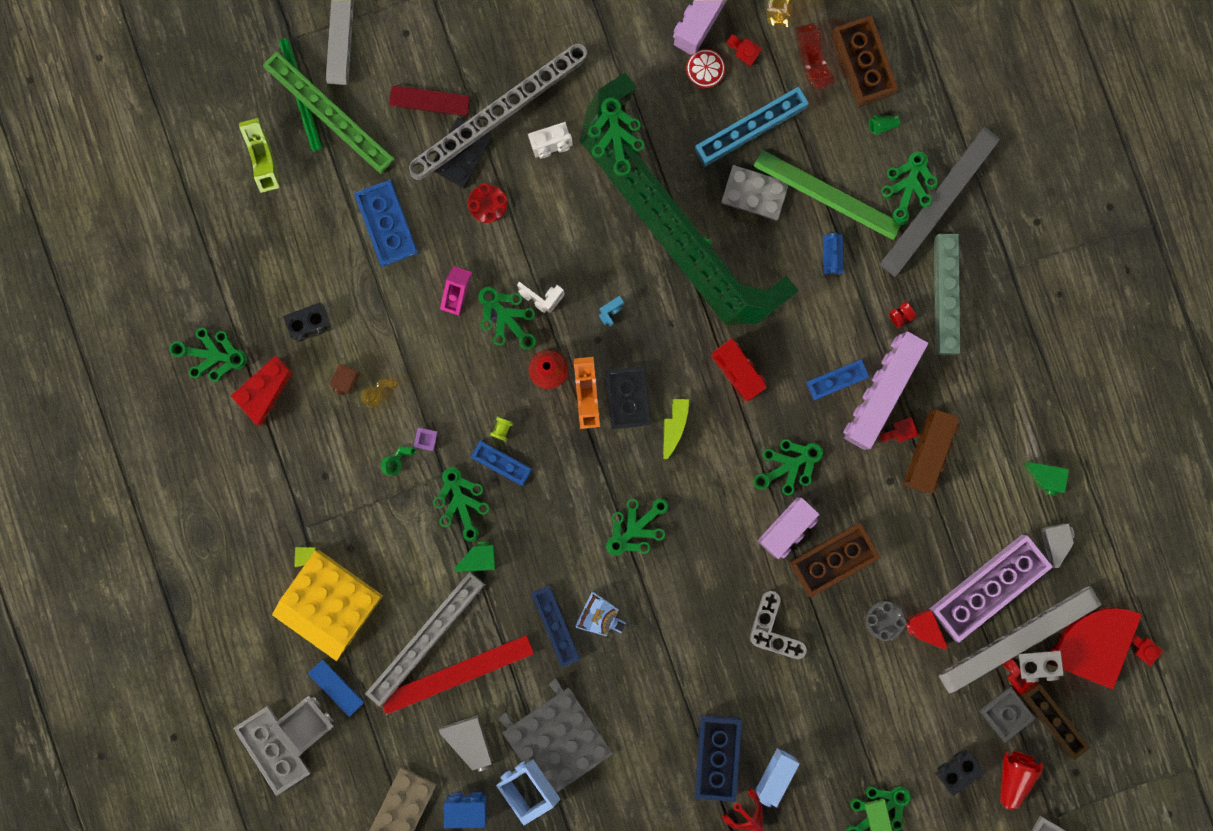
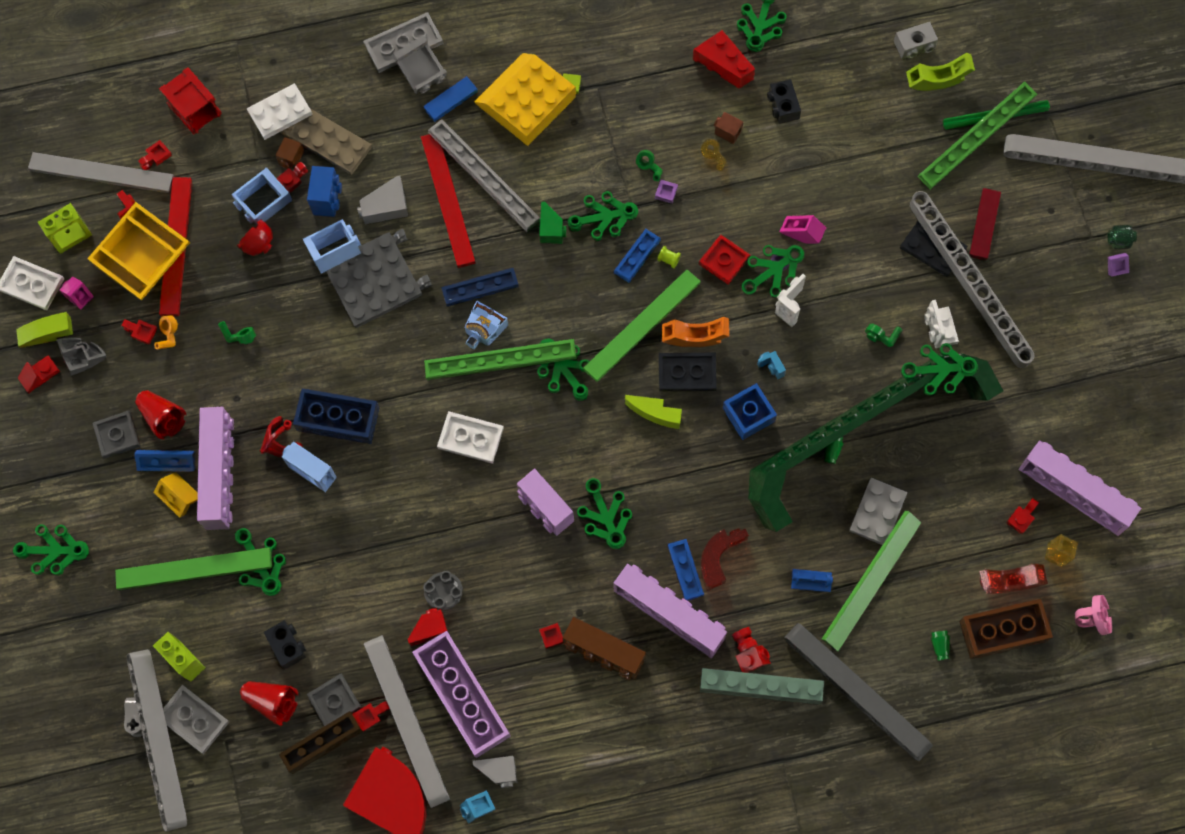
camera: 100 degrees right, 15 degrees down
blue tile [354,179,419,267] -> none
red dish [468,183,507,223] -> none
red cone [529,350,568,389] -> none
dish [686,49,725,89] -> none
dark azure brick [694,87,809,167] -> none
red wedge [710,338,766,402] -> none
light grey beam [750,590,807,659] -> none
reddish brown brick [788,522,880,598] -> none
red plate [880,417,919,443] -> none
green plant [881,151,938,225] -> none
light grey brick [1019,651,1064,682] -> none
green slope [1024,462,1069,496] -> none
none -> bright green tile [424,339,577,380]
none -> white plate [437,411,504,464]
none -> dark azure bracket [460,790,495,824]
none -> red tile [539,623,563,649]
none -> bright green tile [583,270,701,382]
none -> red plate [698,234,751,285]
none -> clear red arch [700,528,749,591]
none -> blue brick [723,383,777,440]
none -> red bracket [735,645,771,673]
none -> green plate [865,324,903,347]
none -> light grey brick [894,22,938,59]

